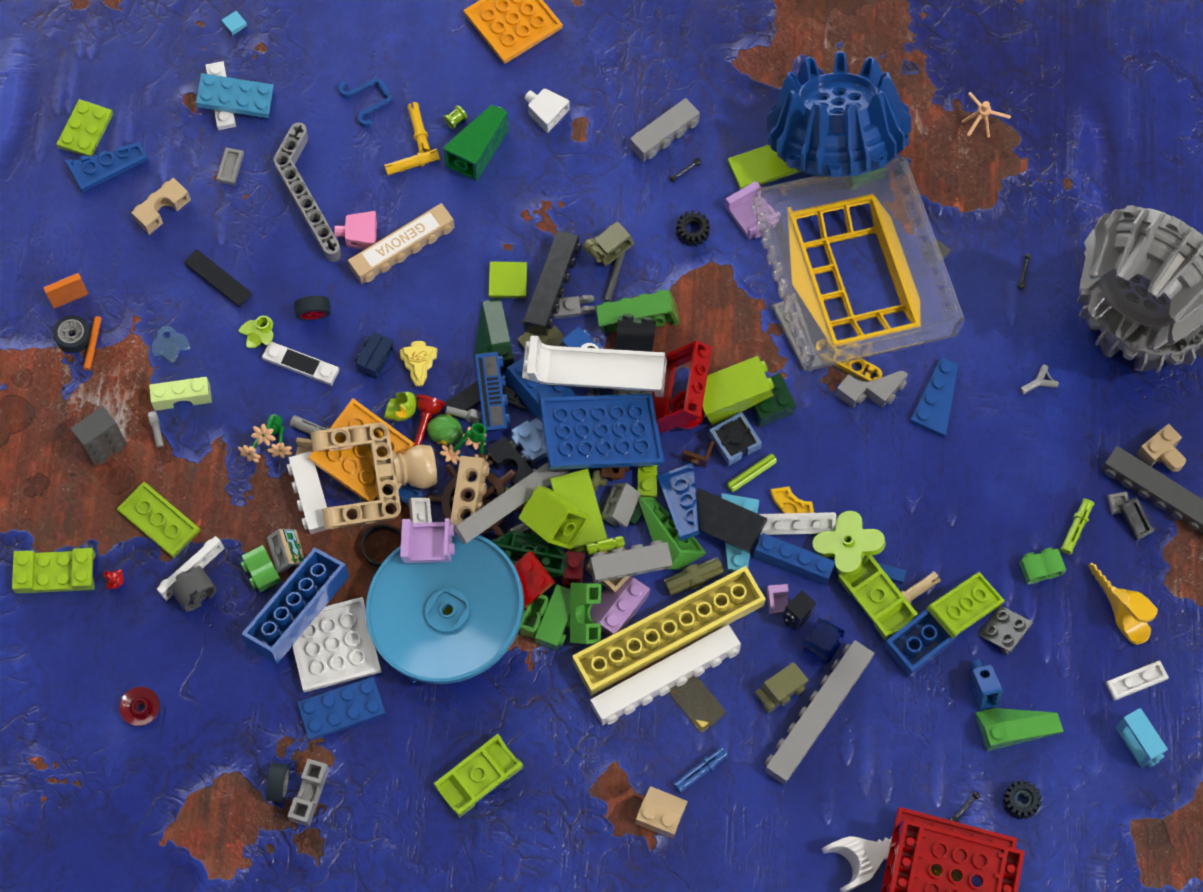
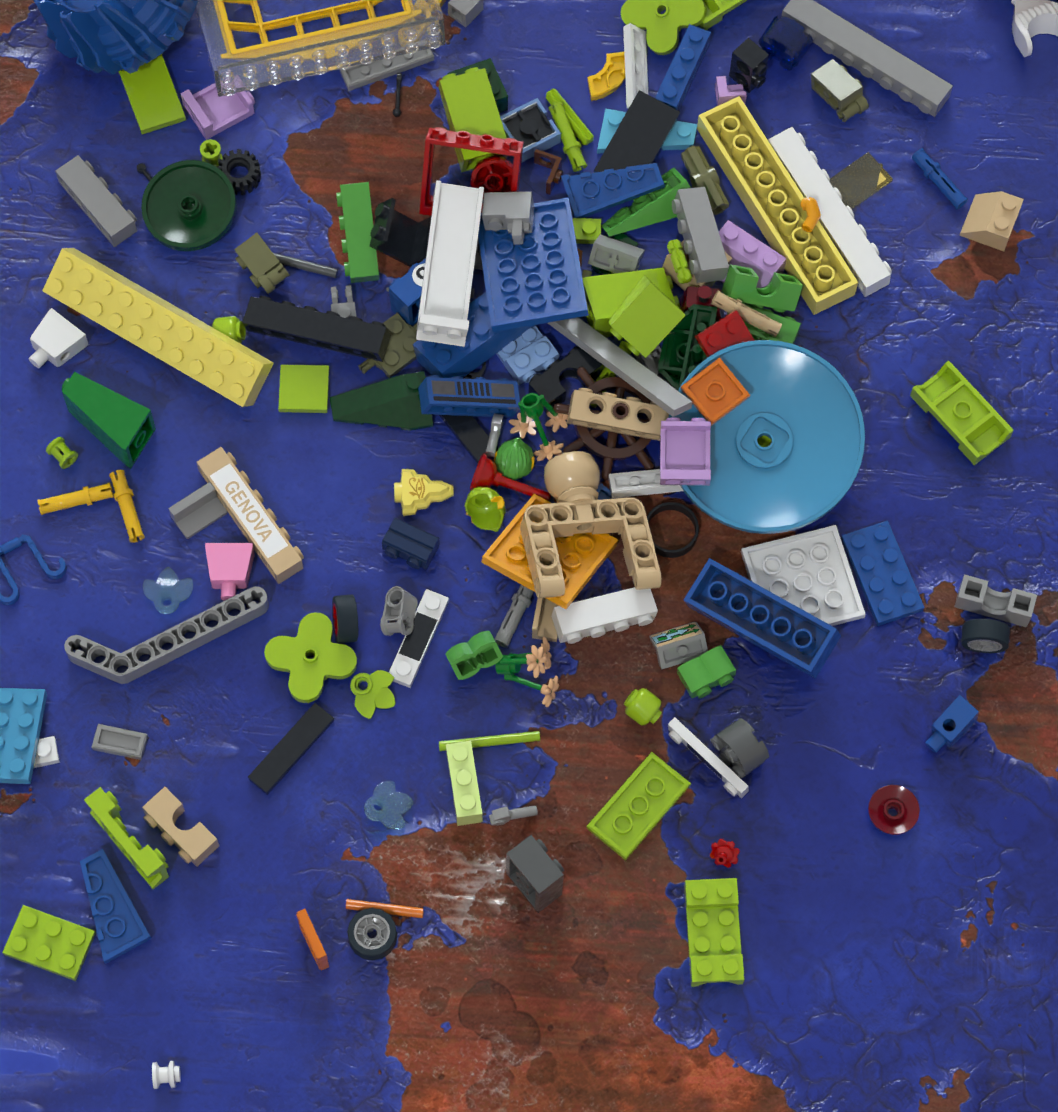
camera: 90 degrees left, 0 degrees up
none -> light yellow brick [42,248,274,407]
none -> lime piece [84,787,169,890]
none -> dark green dish [141,160,237,251]
none -> clear light blue plate [143,567,193,614]
none -> light grey panel [168,482,227,539]
none -> lime bush [200,139,223,167]
none -> lime head [212,316,246,344]
none -> lime plant [264,612,357,703]
none -> light grey piece [380,586,418,636]
none -> black hinge [392,73,402,117]
none -> lime piece [439,731,540,751]
none -> bright green brick [445,631,503,680]
none -> light grey hinge [482,191,534,245]
none -> lime pin [548,102,587,172]
none -> lime head [623,688,662,726]
none -> orange tile [681,357,750,426]
none -> tan pin [711,290,782,337]
none -> light orange arm [800,197,821,233]
none -> blue torso [925,695,979,753]

